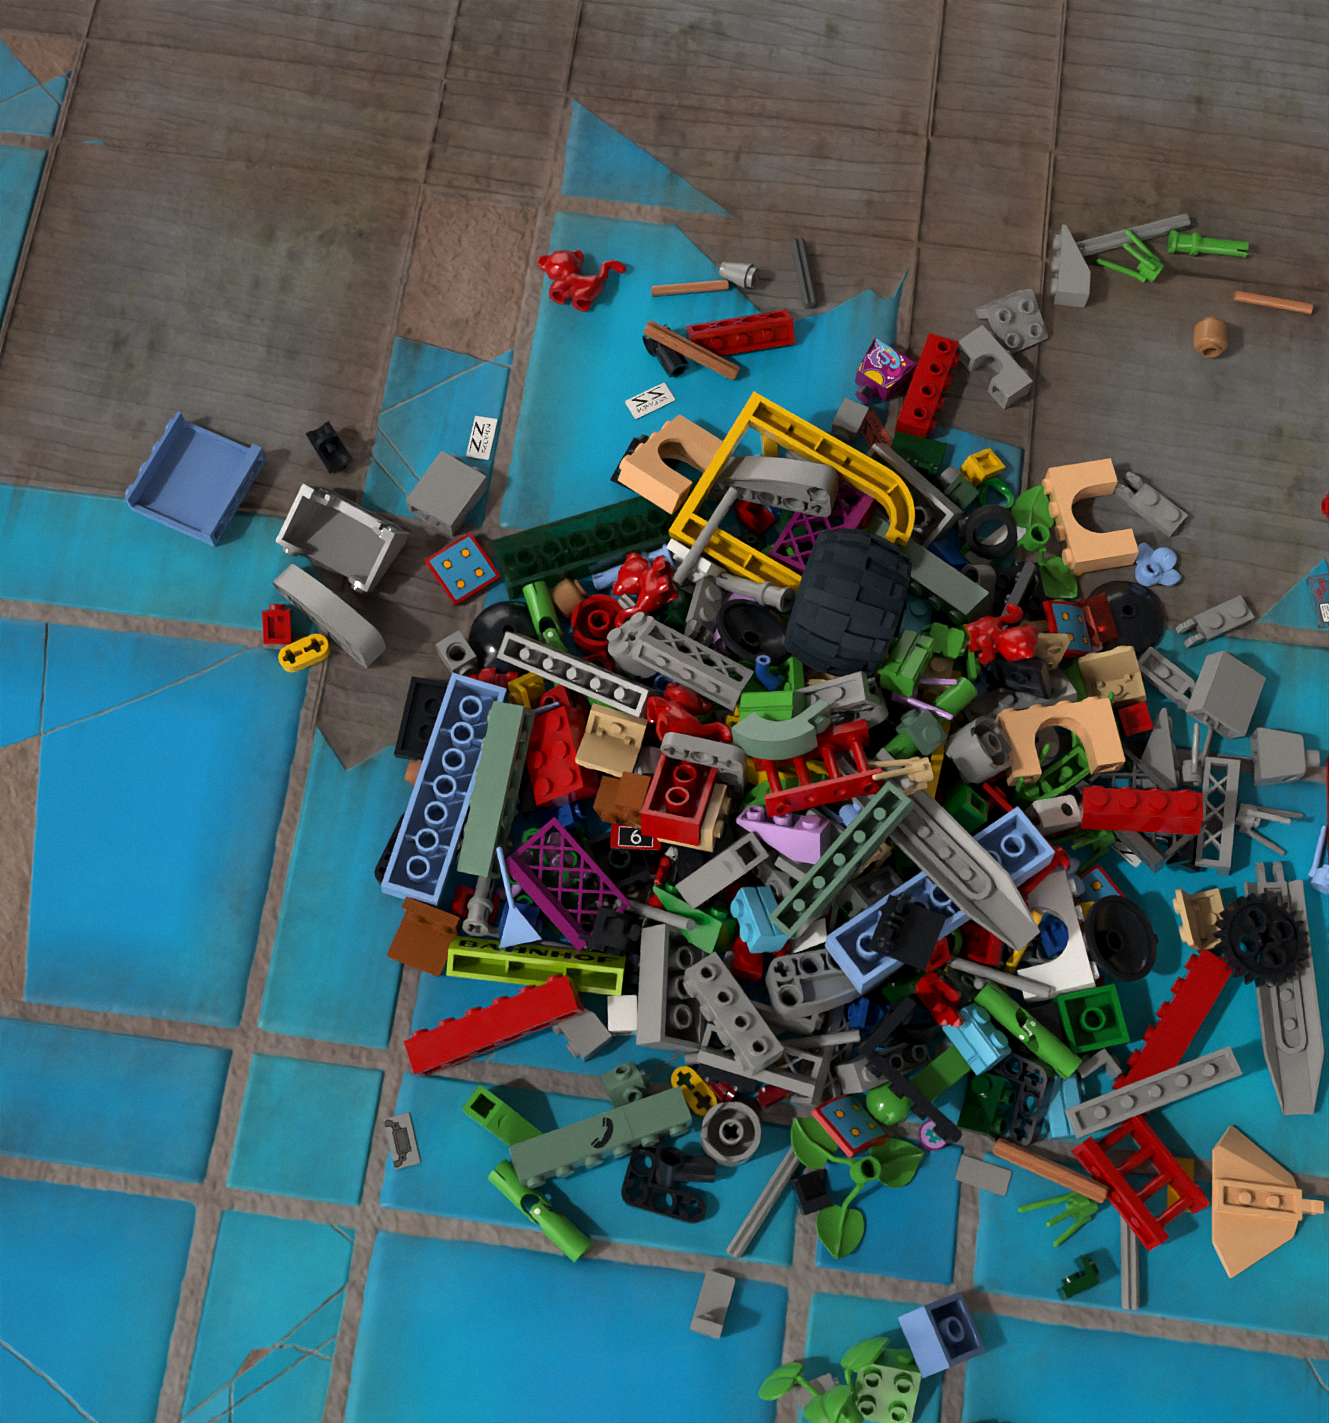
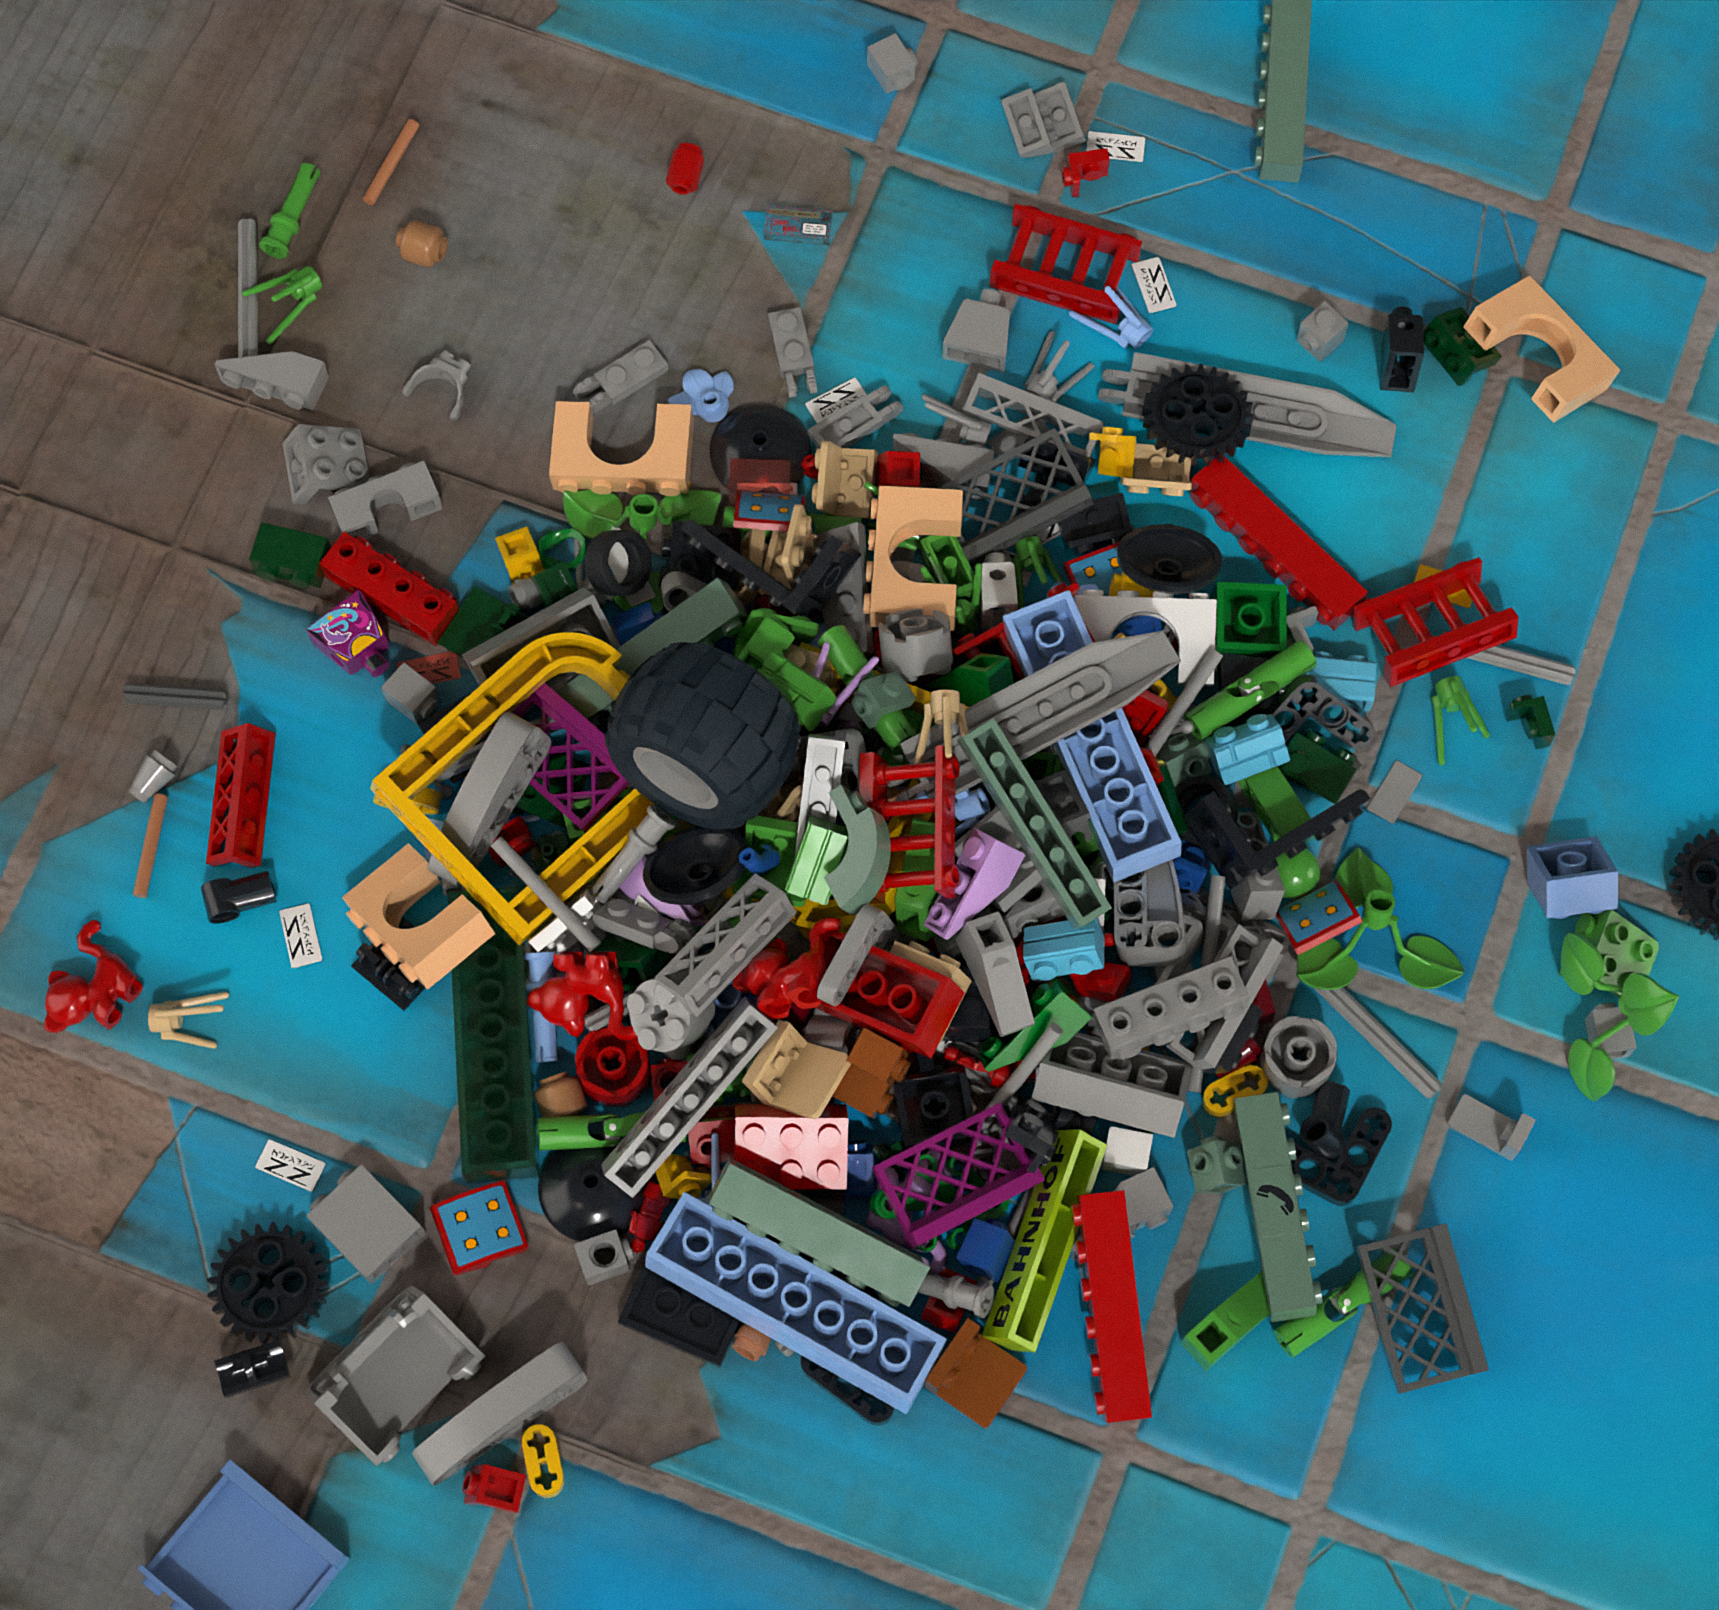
camera: 75 degrees left, 0 degrees up
sticker [384,1113,420,1170] -> none
light blue piece [496,847,542,948] -> none
sticker [610,824,661,850] -> none
nougat axle [643,321,740,380] -> none
black panel [789,1171,833,1216] -> none
black hinge [868,893,946,971] -> none
red rock [916,972,965,1028] -> none
tile [918,1120,949,1151] -> none
red animal [964,603,1040,664] -> none
nougat axle [993,1138,1109,1203] -> none
light grey plate [1065,1046,1243,1139] -> none
red brick [1081,785,1203,835] -> none
light grey brick [1185,651,1266,739] -> none
light nougat panel [1212,1125,1324,1278] -> none
none -> tan plant [148,992,229,1049]
none -> black gear [207,1222,330,1345]
none -> dark green brick [249,522,331,588]
none -> light grey helmet [402,350,471,421]
none -> white sticker [805,378,867,424]
none -> black bracket [1058,492,1135,554]
none -> yellow bracket [1089,427,1136,478]
none -> dark grey fence [1356,1223,1489,1394]

